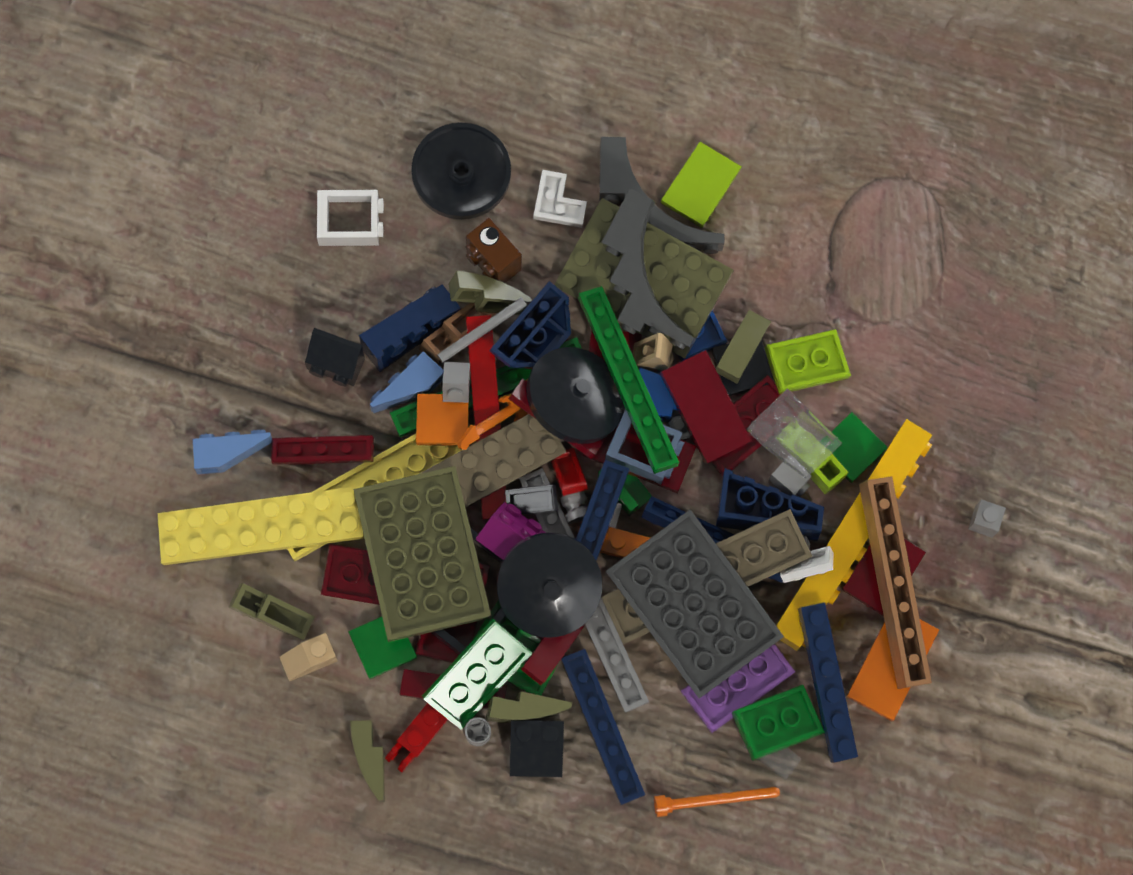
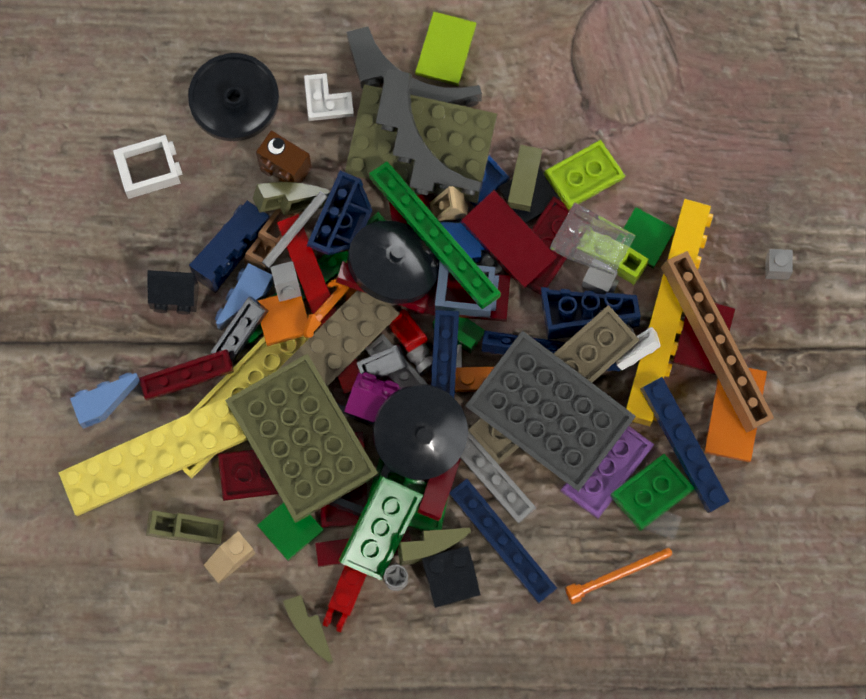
camera: 10 degrees left, 0 degrees up
none -> tile [211,297,269,364]

